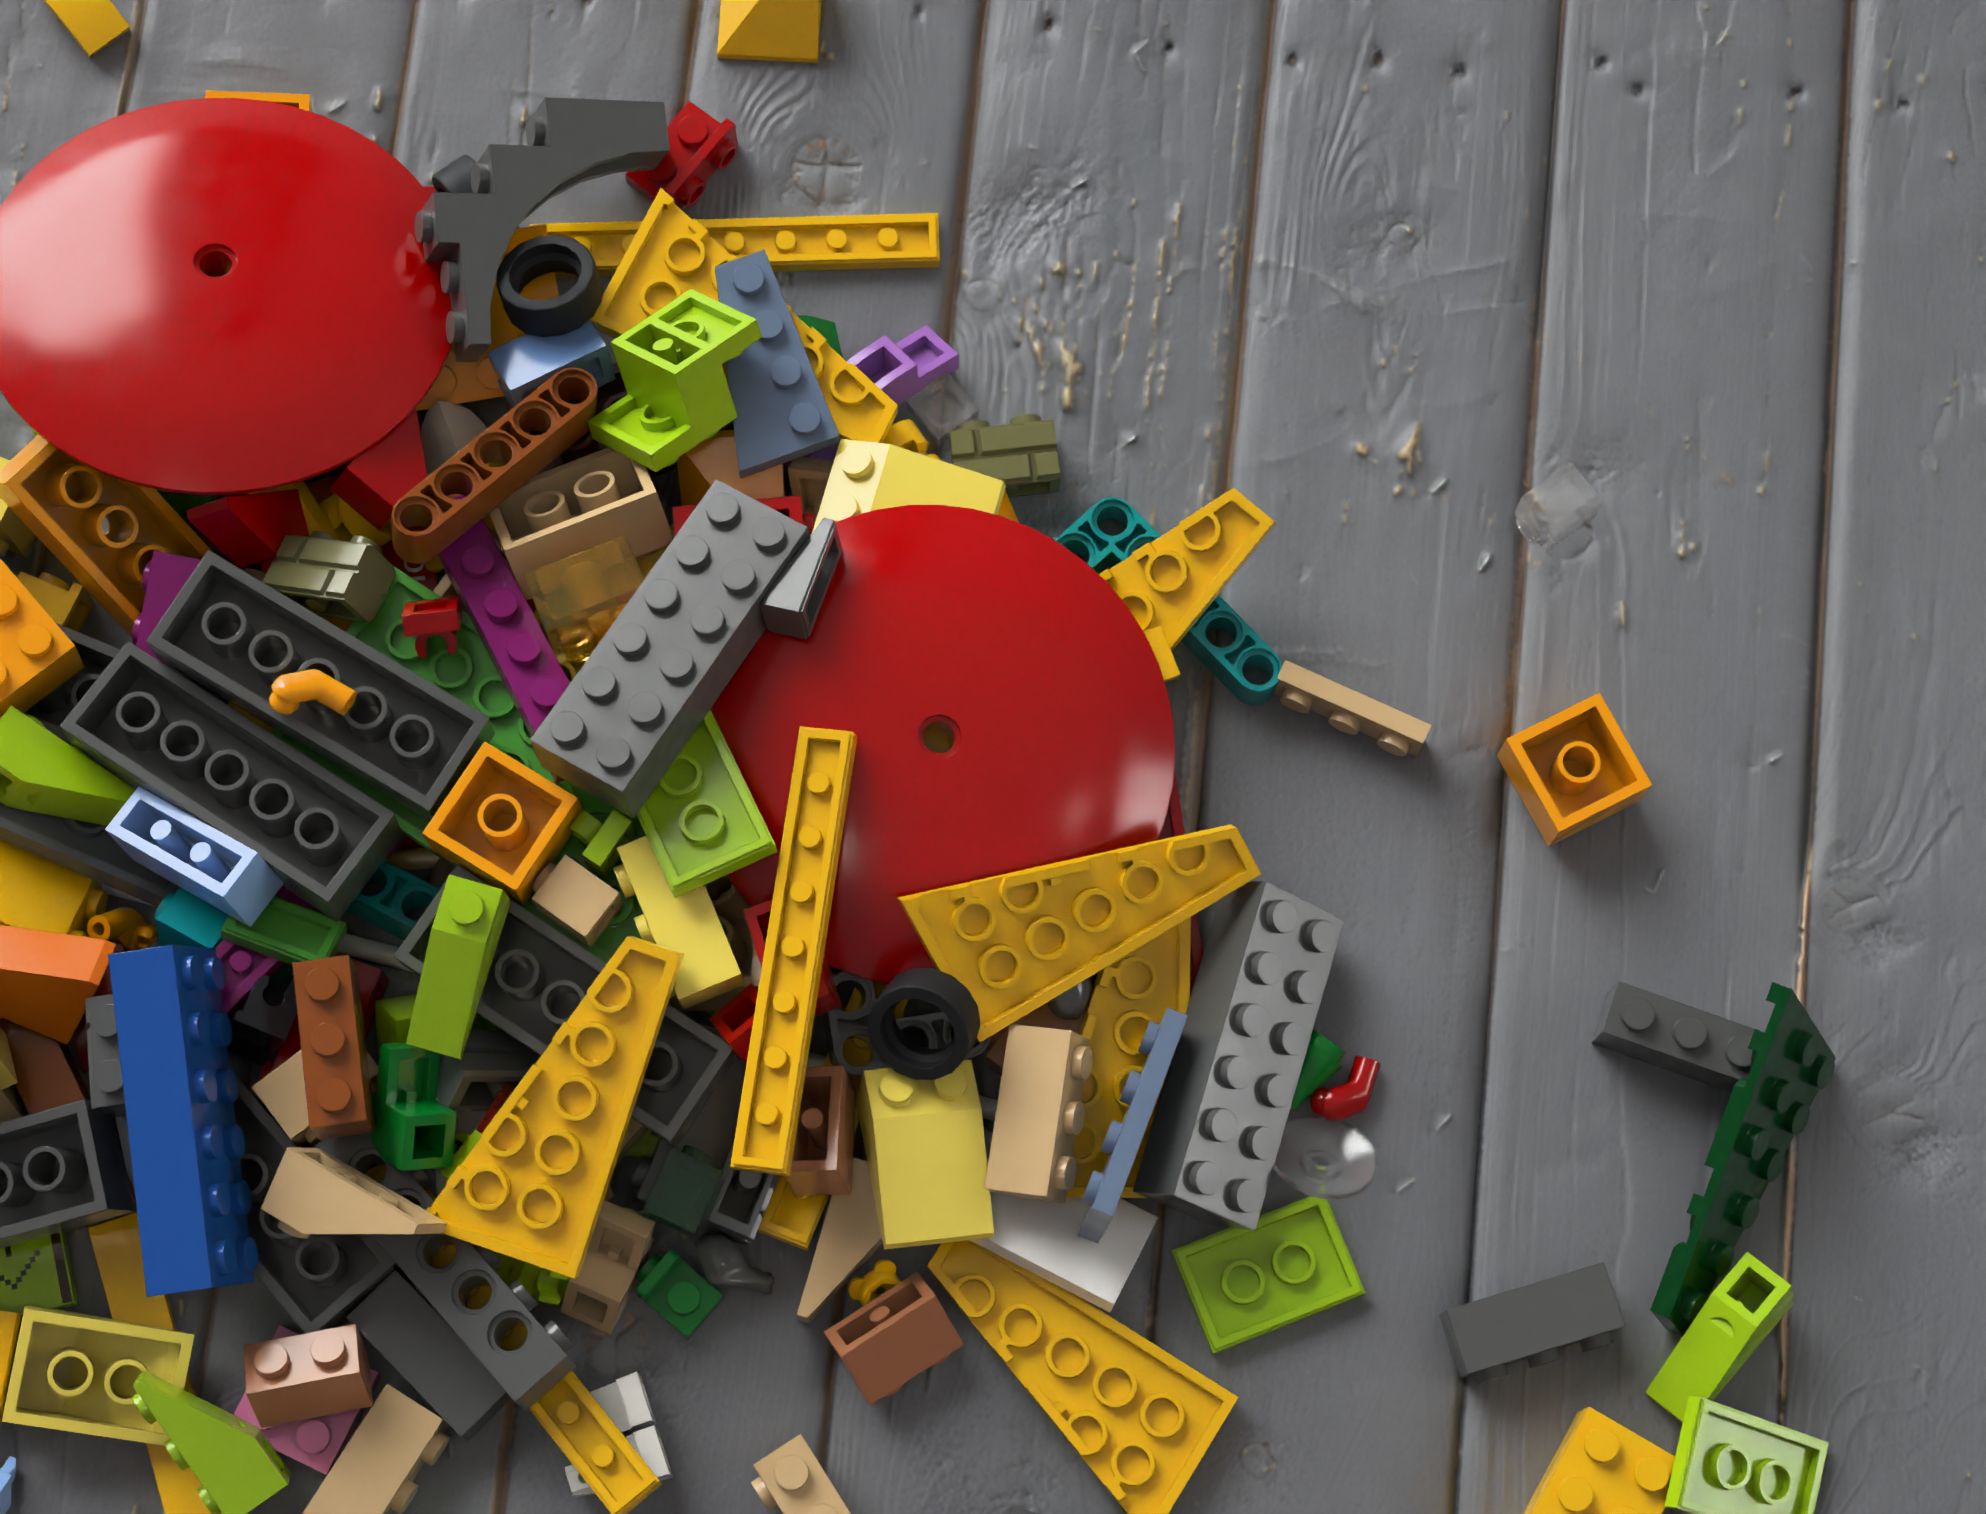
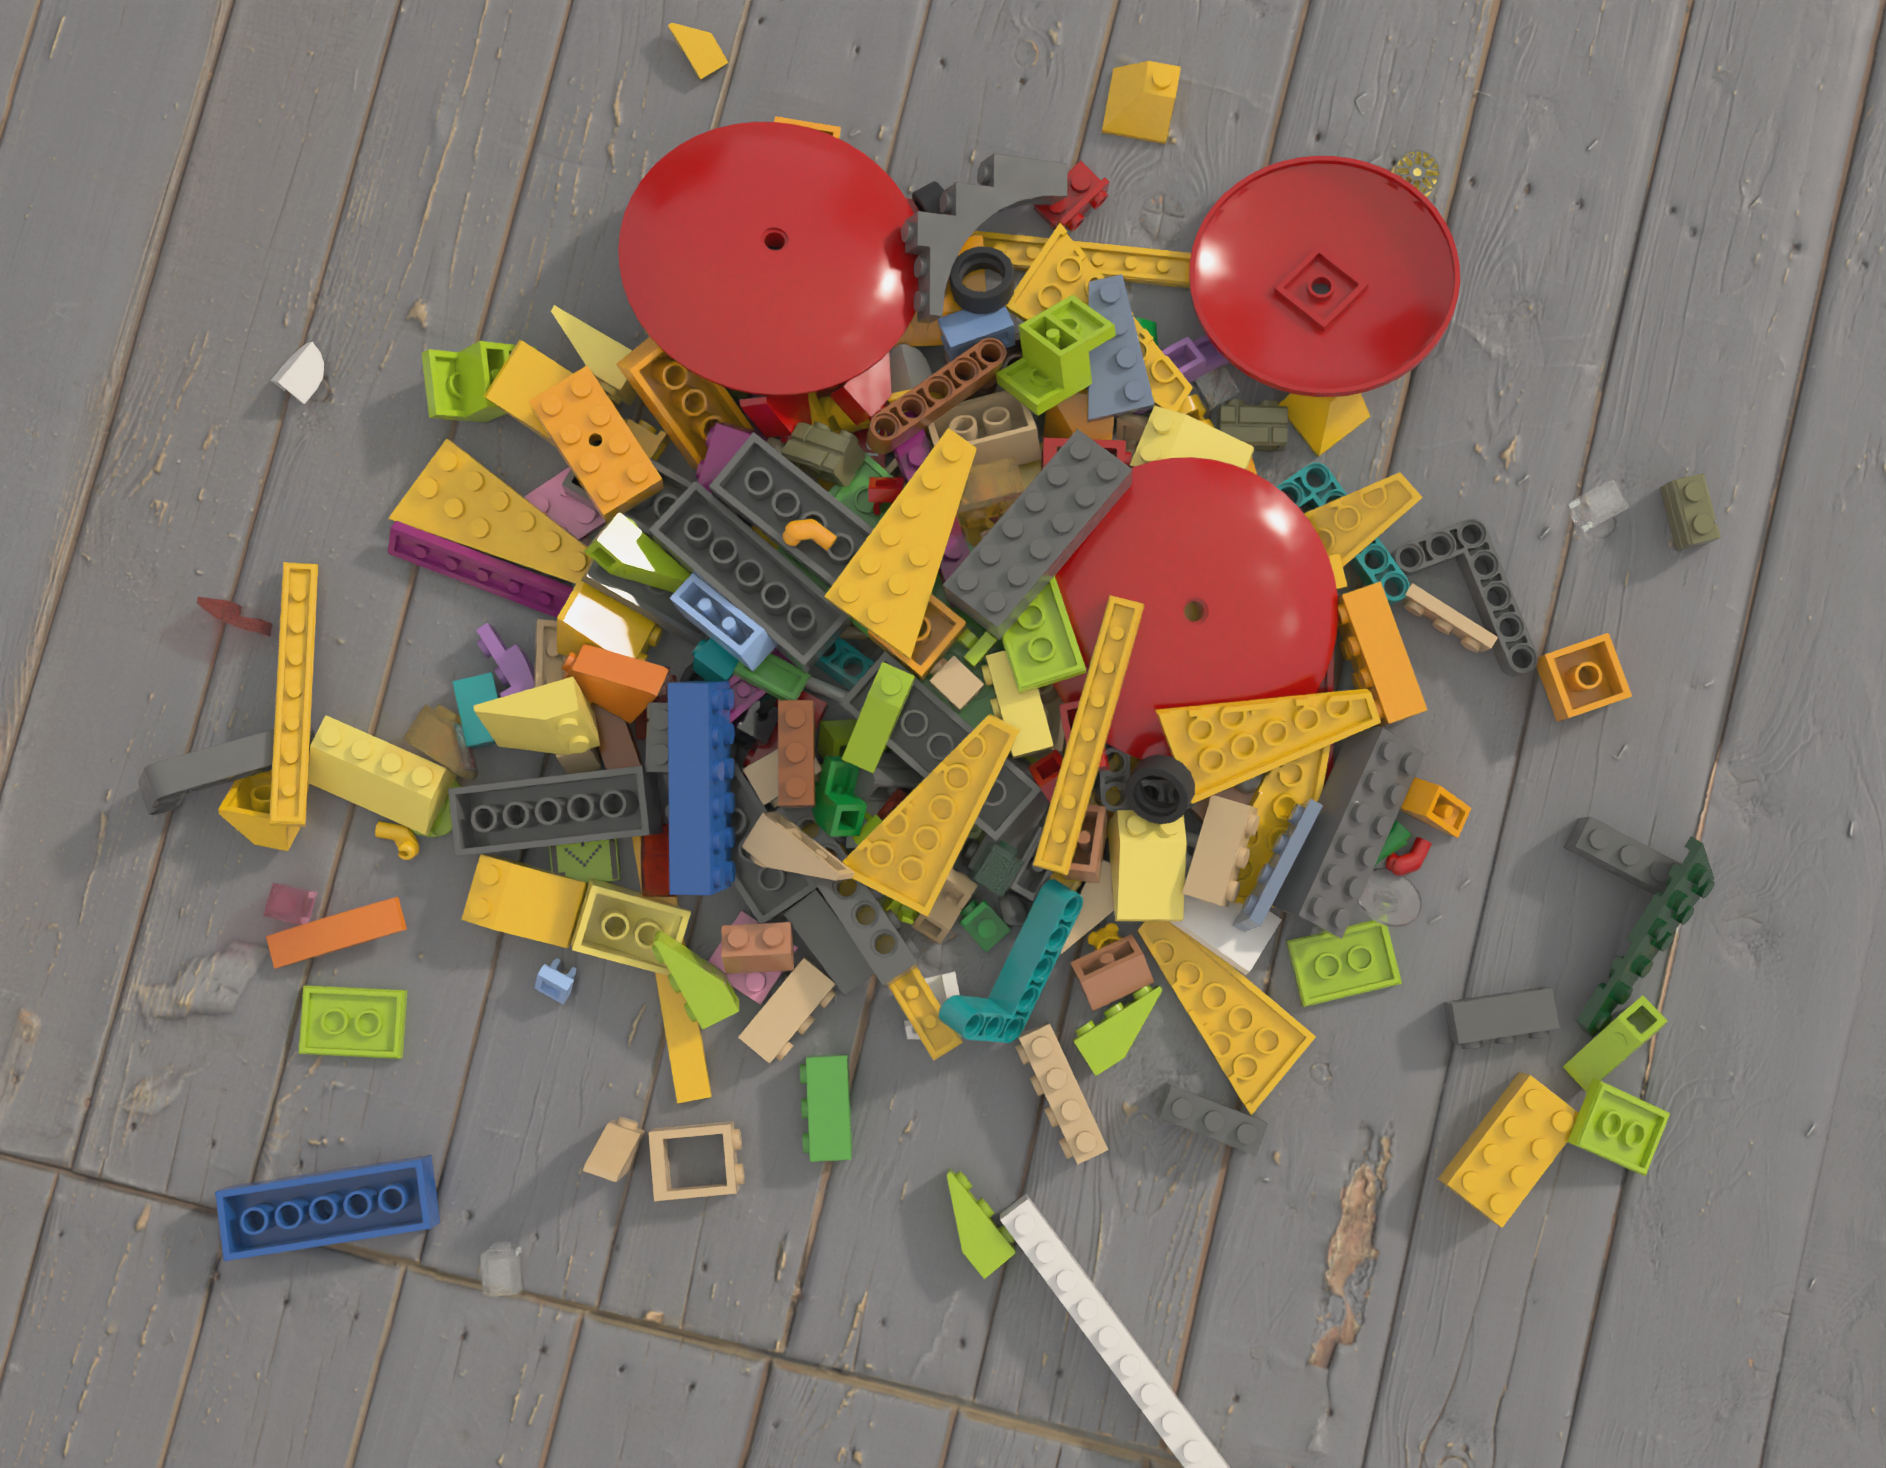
camera: 10 degrees right, 10 degrees up
light orange arm [87,907,158,951] -> none
dark grey slope [760,518,843,640] -> none
none -> clear red slope [640,824,677,897]
none -> yellow wing [824,428,977,660]
none -> teal beam [939,879,1083,1043]
none -> lime slope [1072,985,1162,1076]
none -> red dish [1189,156,1460,397]
none -> yellow slope [1279,393,1371,457]
none -> light orange brick [1337,582,1428,727]
none -> wheel [1391,150,1440,197]
none -> dark grey beam [1391,518,1538,677]
none -> light orange slope [1400,777,1472,838]
none -> olive brick [1660,473,1721,551]

